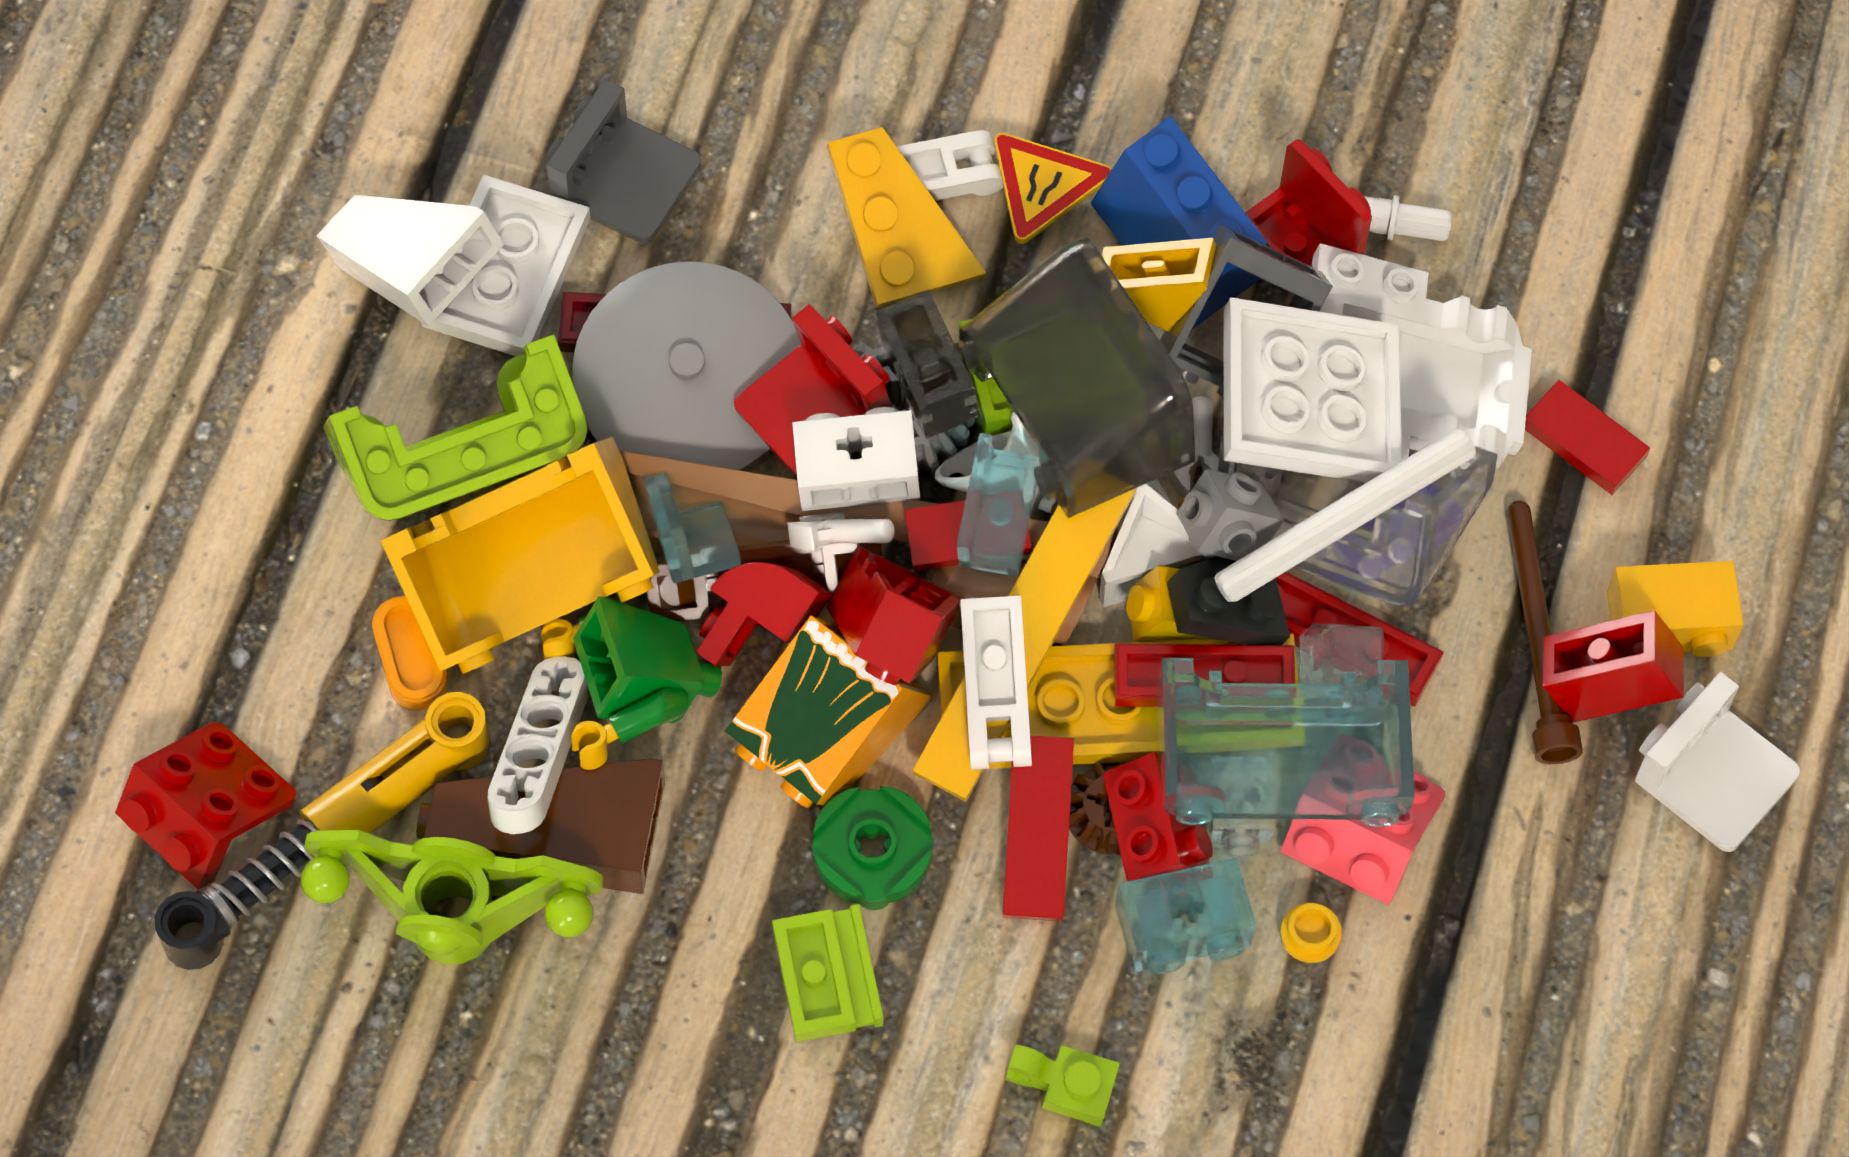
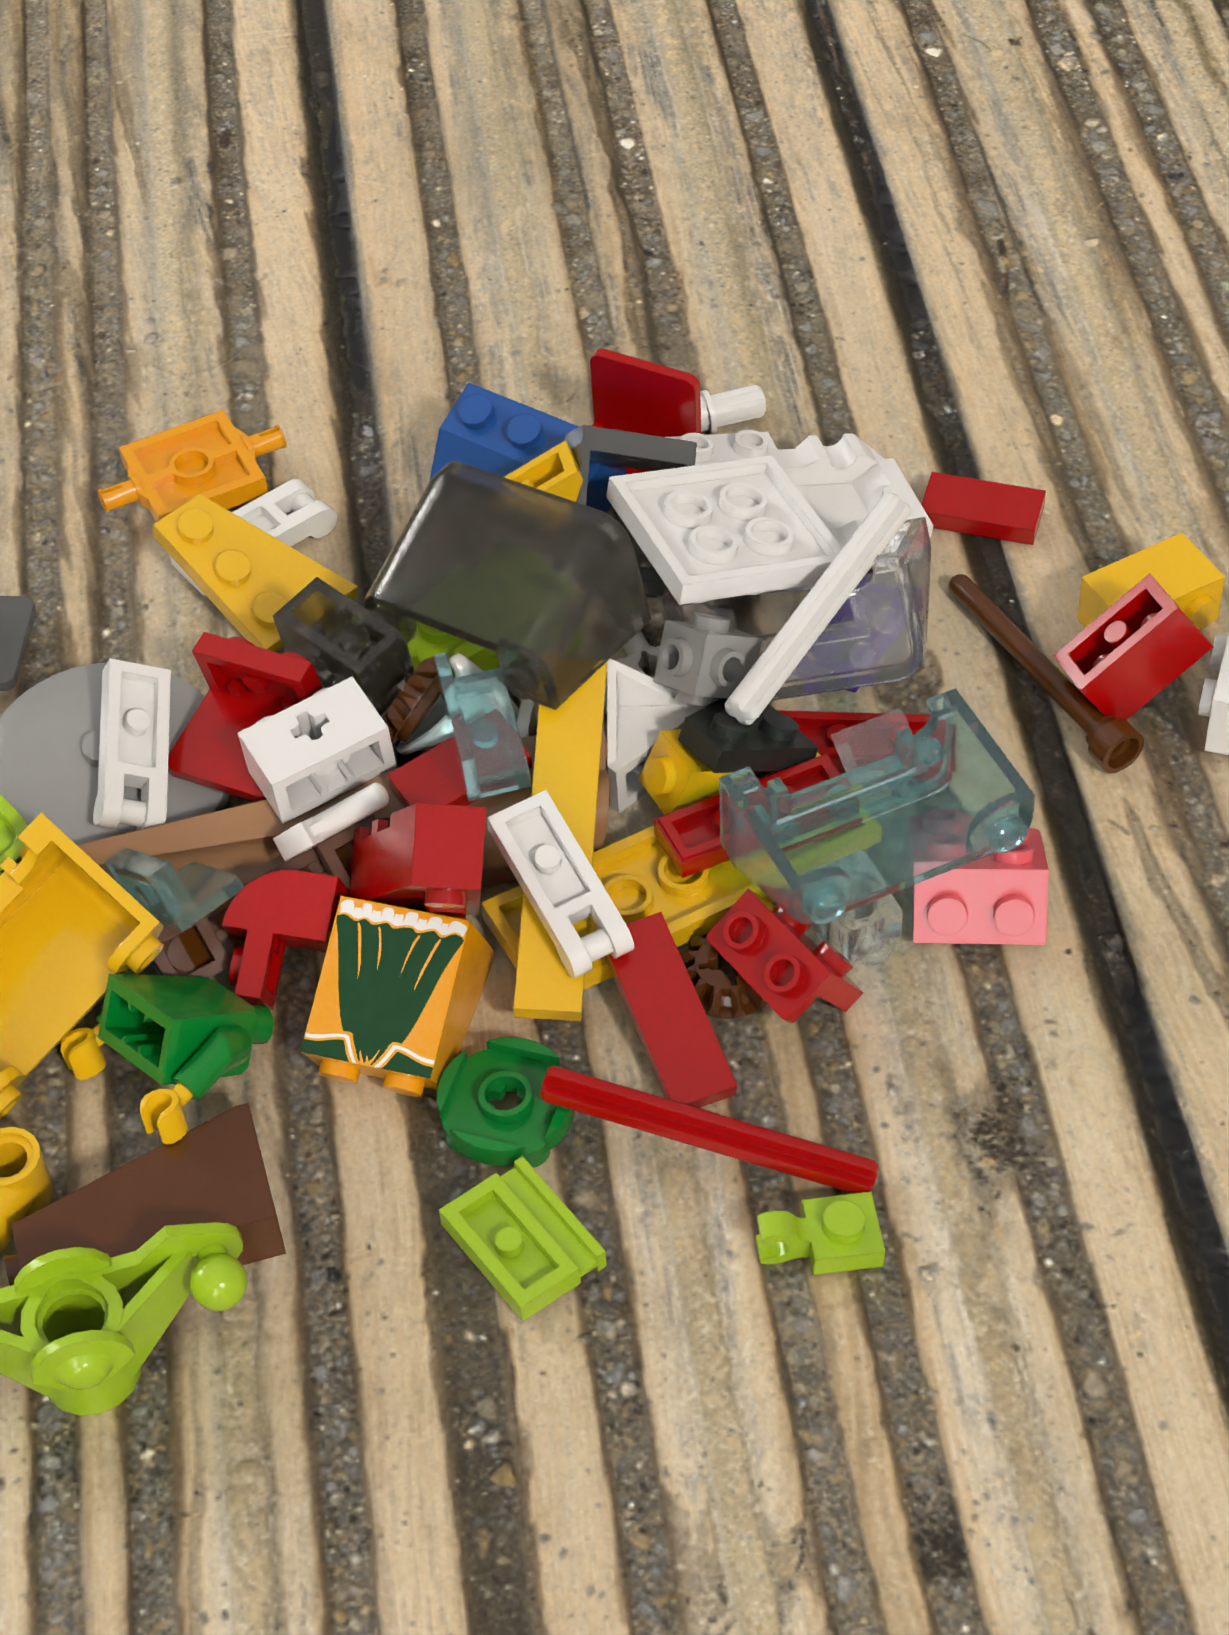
camera: 20 degrees left, 15 degrees down
white beam [487,656,588,834] -> none
piece [994,133,1112,244] -> none
clear light blue brick [1115,858,1256,974] -> none
yellow plate [1280,903,1342,963] -> none
none -> white plate [93,658,171,830]
none -> light orange plate [98,410,287,522]
none -> reddish brown gear [382,656,449,746]
none -> red axle [540,1066,879,1194]

